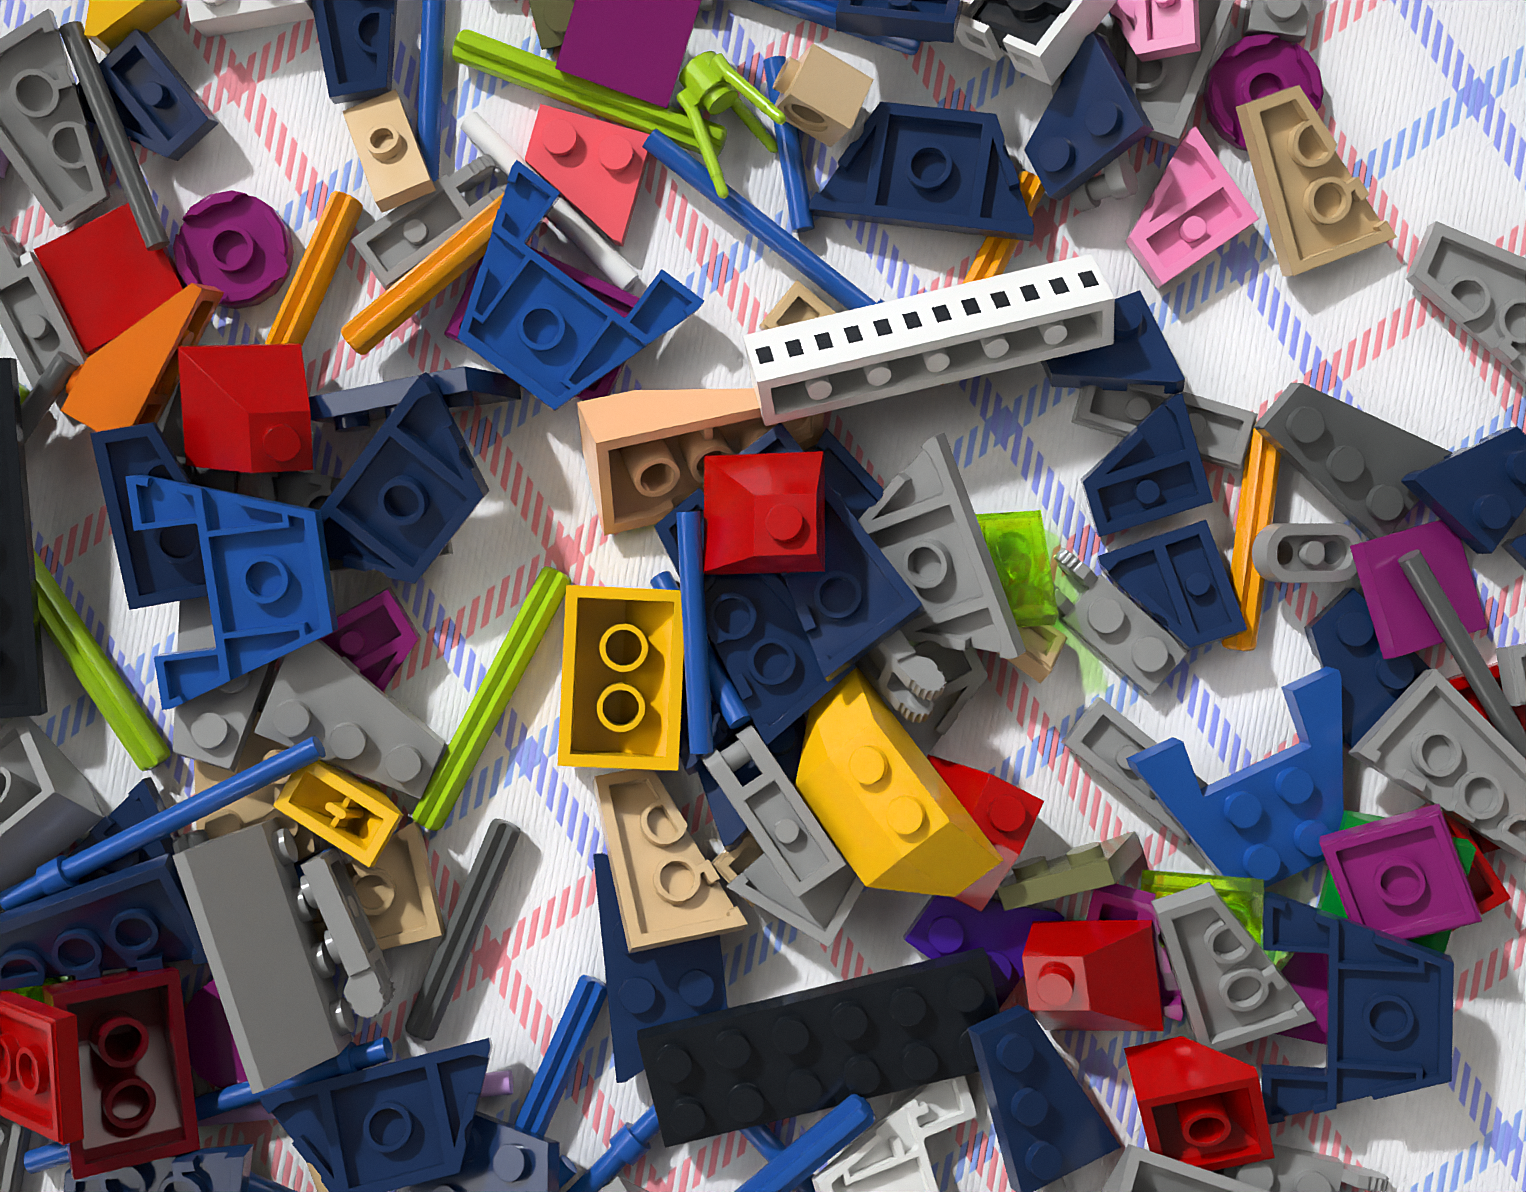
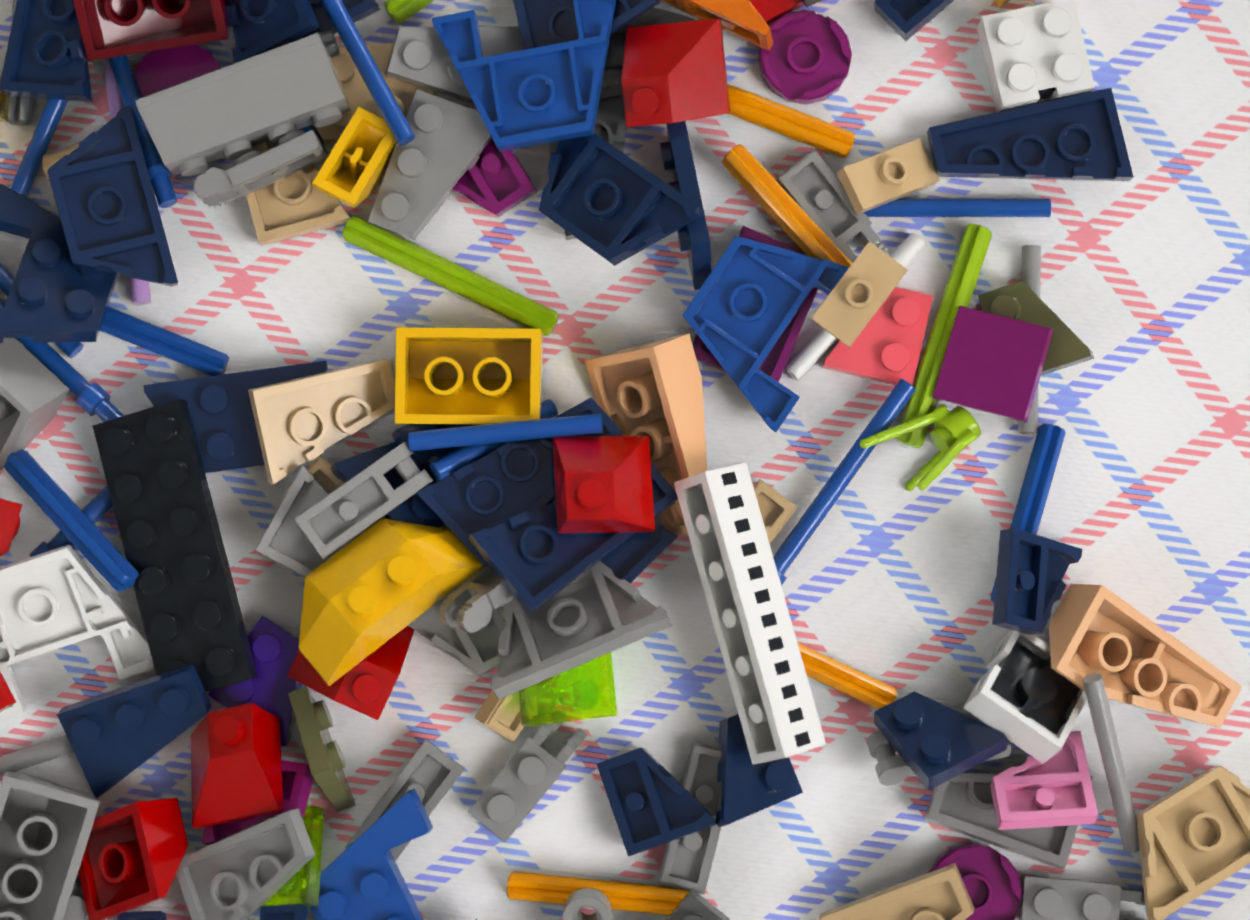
camera: 85 degrees right, 5 degrees down
dark grey axle [405,818,521,1041] -> none
blue bar [763,56,815,233] -> none
tan brick [773,43,874,147] -> none
dark blue wing [809,101,1034,241] -> none
dark blue wing [1097,520,1247,651] -> none
bright pink wing [1125,126,1259,288] -> none
none -> tan plate [811,241,908,348]

